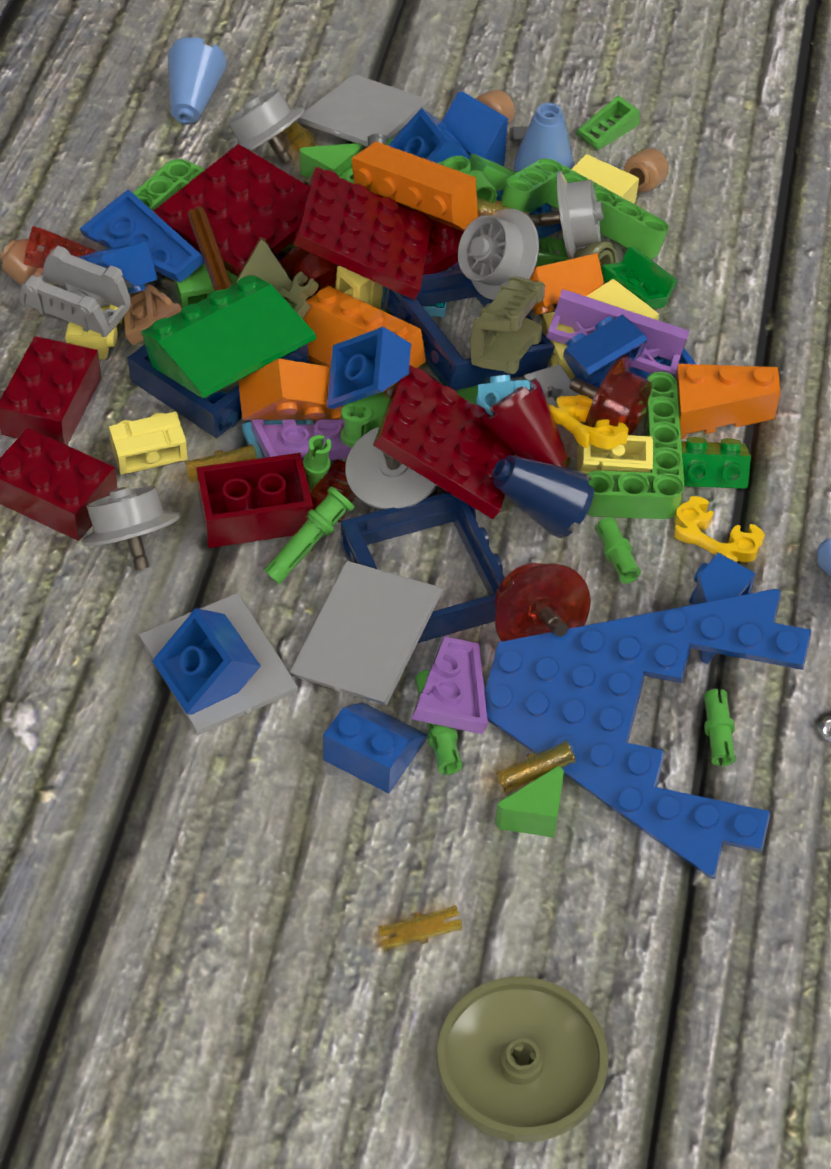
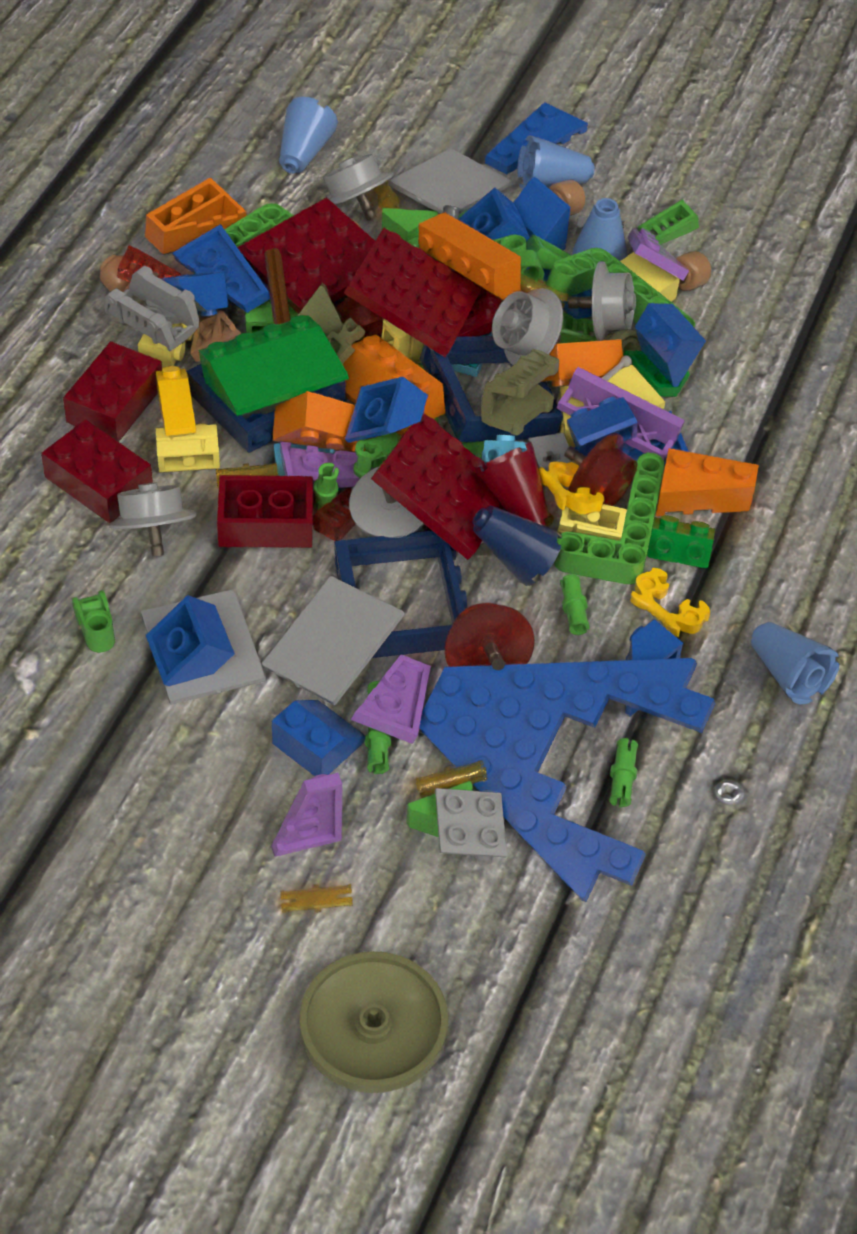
camera: 10 degrees right, 0 degrees up
bright green pin [263,486,355,585] -> none
none -> bright green piece [71,590,115,653]
none -> orange wedge [145,177,247,254]
none -> yellow slope [156,366,196,436]
none -> medium lavender wing [271,773,342,857]
none -> light grey hinge [435,788,507,865]
none -> blue wing [485,102,588,175]
none -> medium blue cone [517,136,595,190]
none -> light grey hinge [602,356,632,381]
none -> medium lavender wing [627,228,689,280]
none -> blue slope [635,303,706,387]

